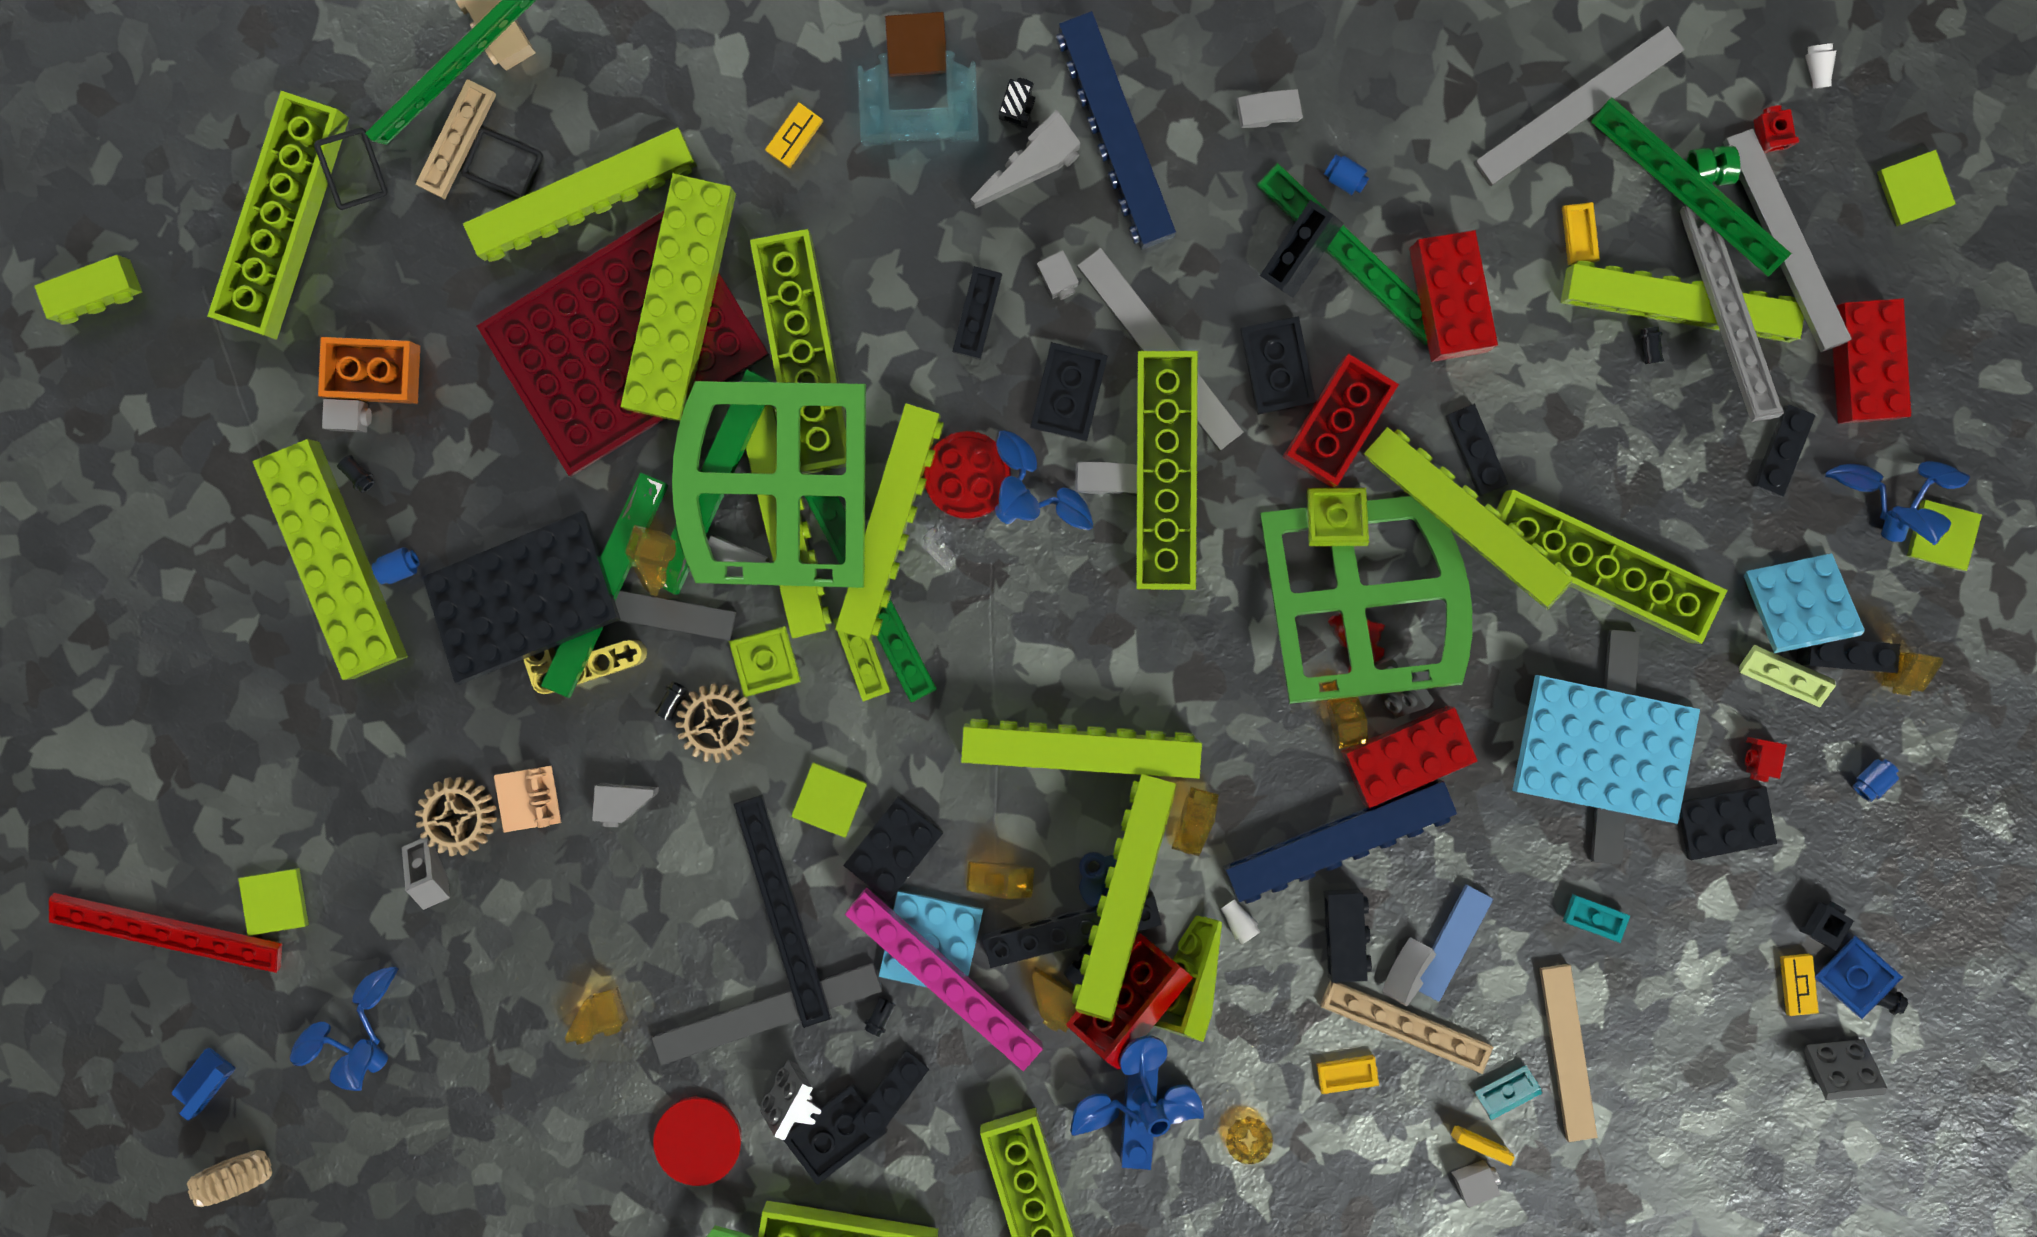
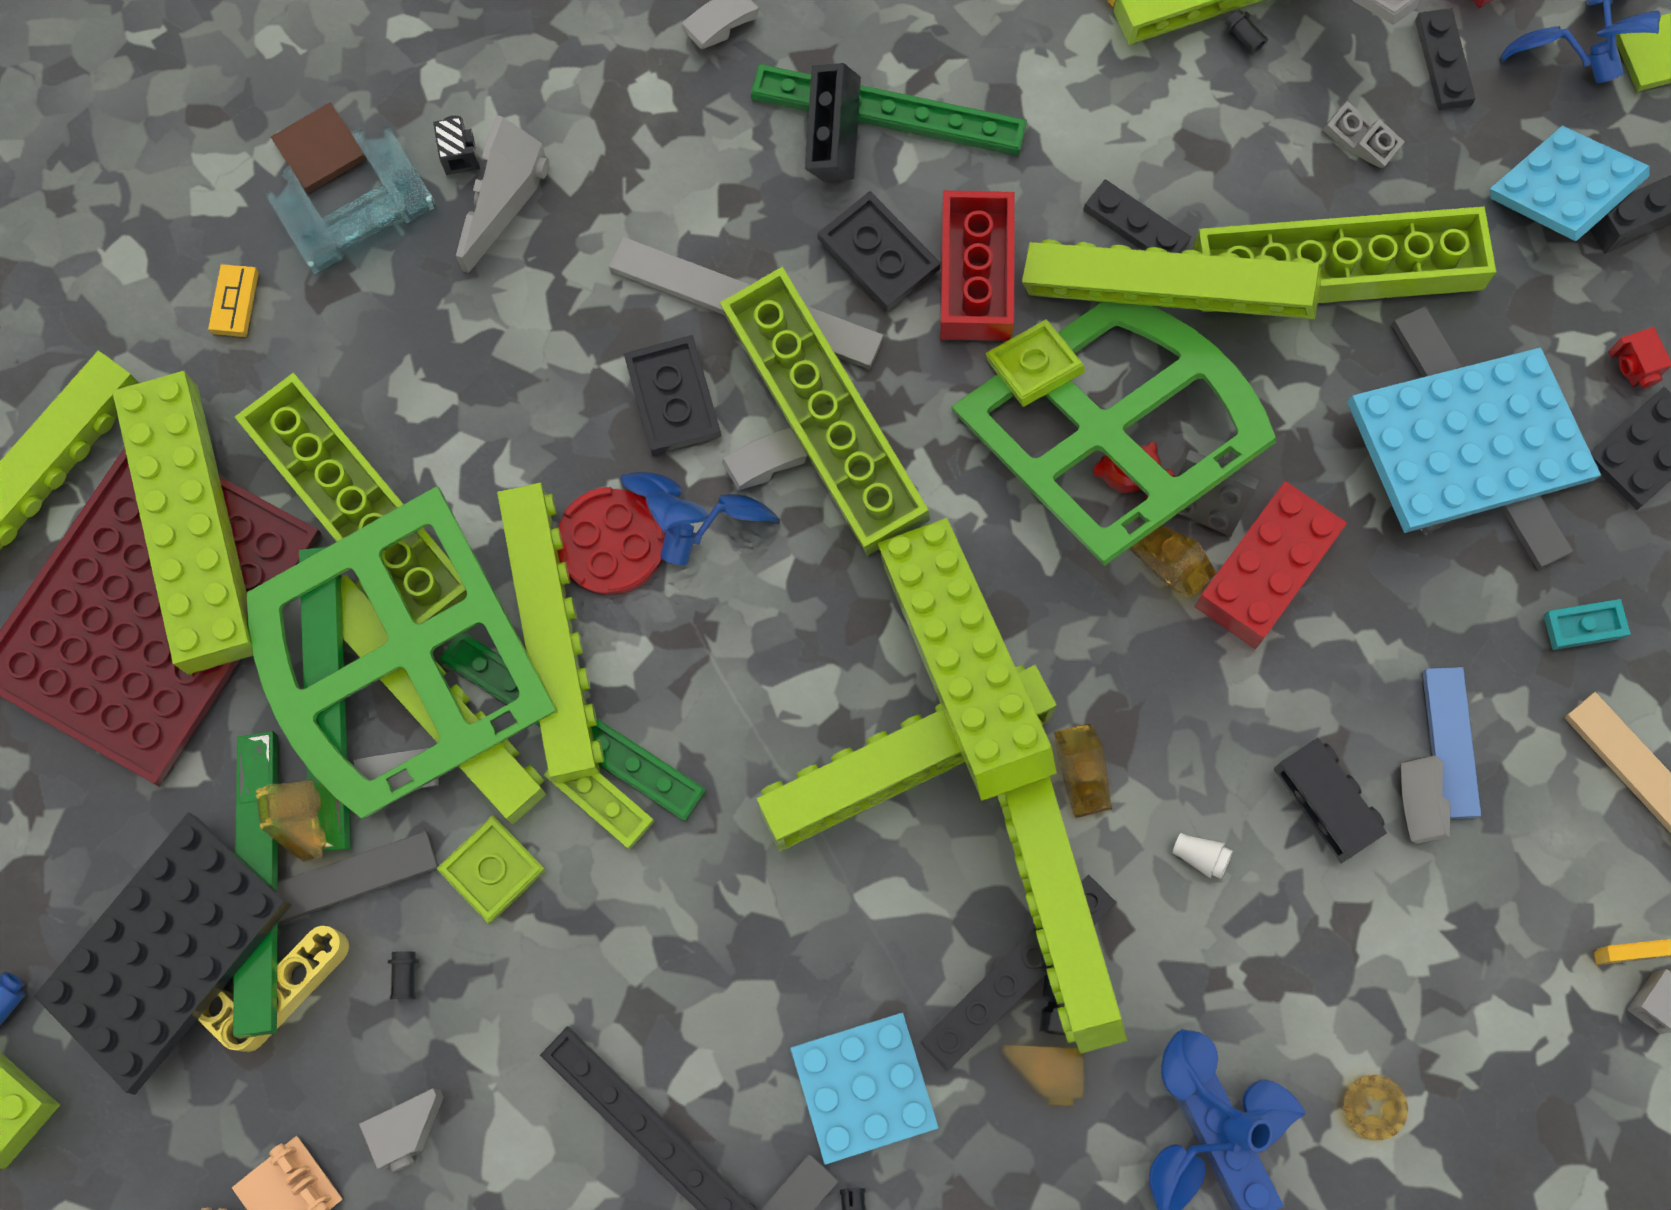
camera: 25 degrees left, 15 degrees down
tan gear [676,683,756,763] -> none
lime tile [791,762,867,838] -> none
black plate [843,796,944,902] -> none
dark pink brick [845,887,1043,1071] -> none
clear bracket [922,526,956,572] -> none
black plate [952,266,1003,360] -> none
clear yellow slope [967,861,1034,899] -> none
light grey brick [1036,250,1079,300] -> none
dark blue brick [1055,11,1176,250] -> none
red brick [1066,933,1193,1070] -> none
dark blue plate [1079,852,1117,907] -> none
lime wedge [1154,915,1222,1042] -> none
dark blue brick [1223,779,1457,904] -> none
yellow tile [1316,1055,1379,1094] -> none
tan tile [1320,980,1494,1074] -> none
blue brick [1324,154,1370,195] -> none
red brick [1409,230,1498,362] -> none
teal plate [1475,1065,1543,1120] -> none
yellowish green plate [1739,645,1836,707] -> none
none -> lime brick [877,518,1057,801]
none -> light grey slope [1322,101,1405,168]

